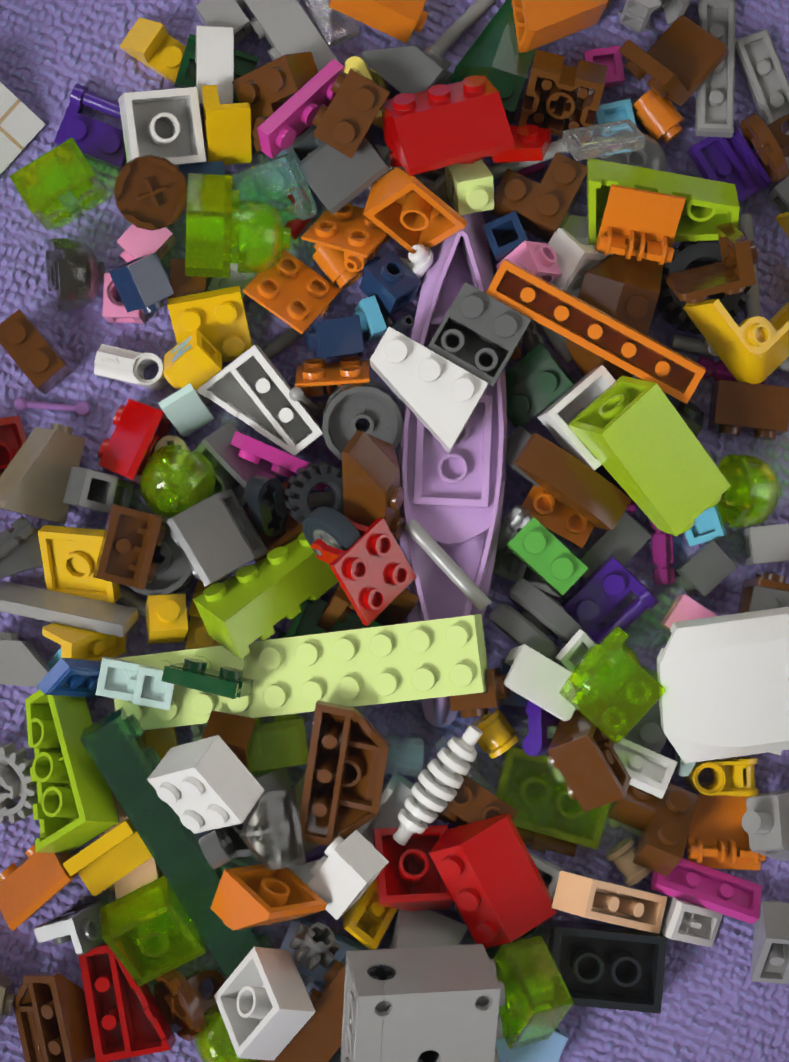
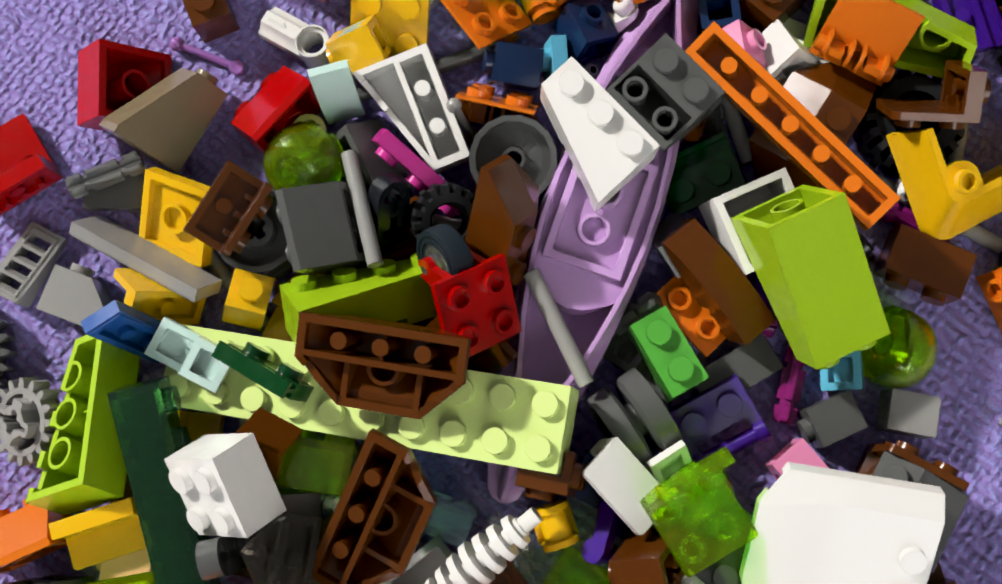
camera: 20 degrees right, 5 degrees down
dark grey brick [63,466,135,514] -> none
none -> reddish brown wedge [294,312,471,419]
none -> light grey bar [341,150,384,268]

